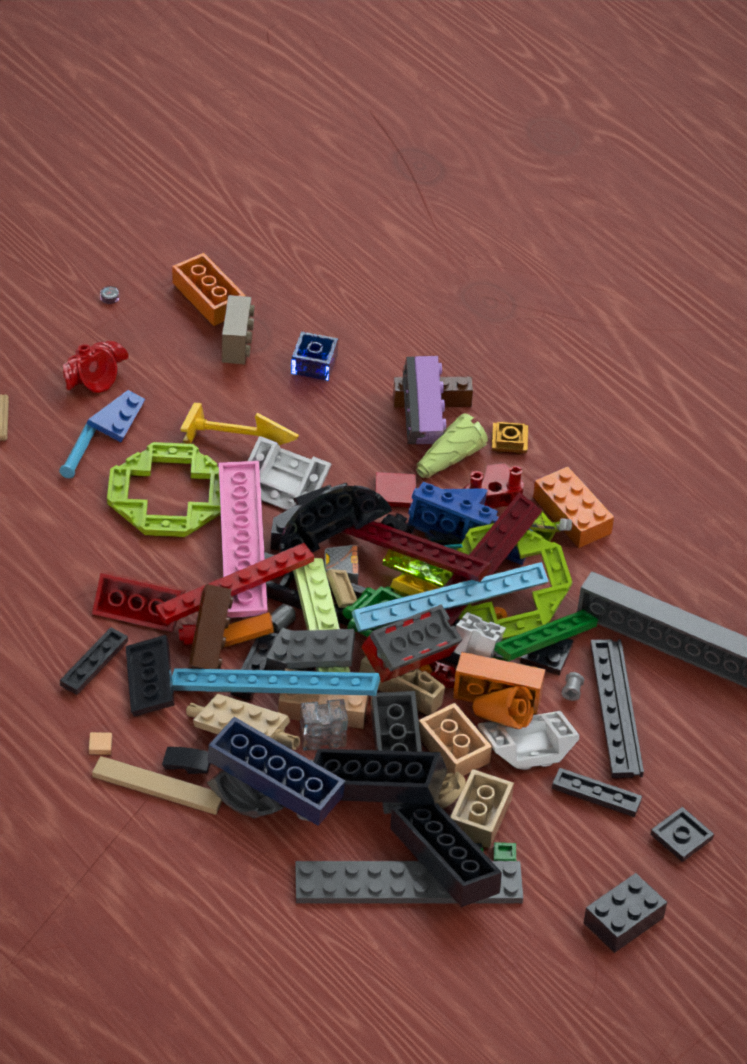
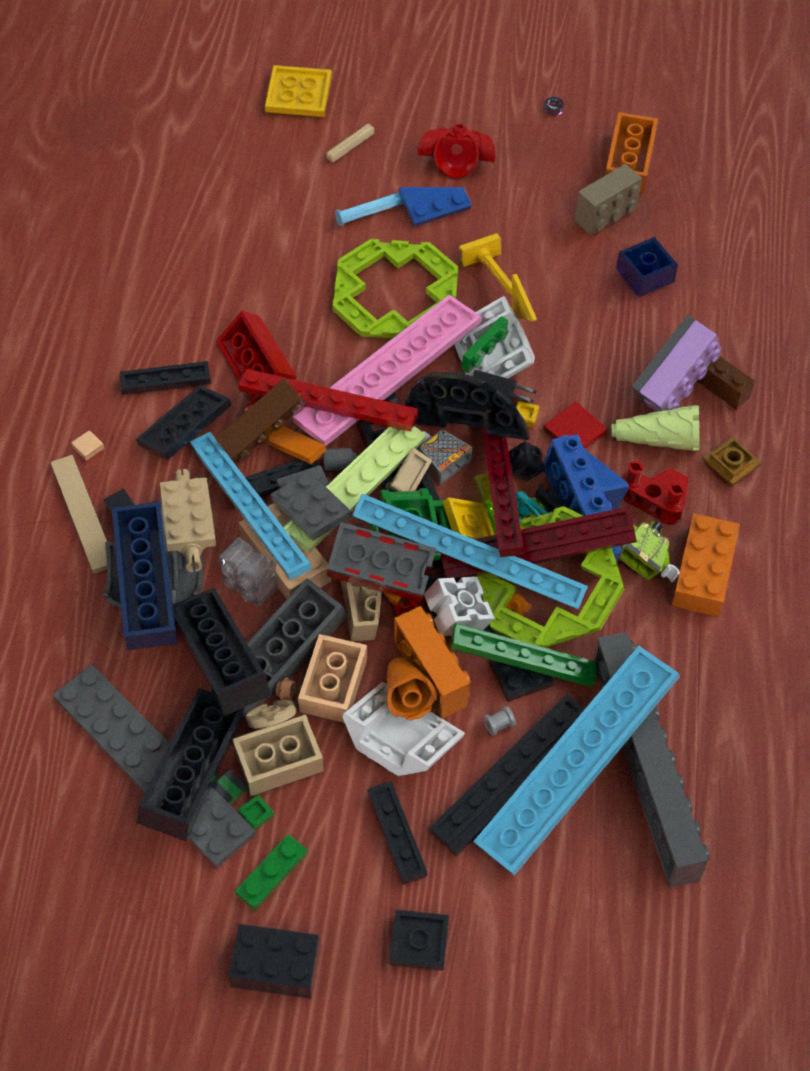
camera: 50 degrees right, 10 degrees up
none -> green plate [235,834,308,911]
none -> green plate [461,316,508,374]
none -> medium azure plate [473,646,680,876]

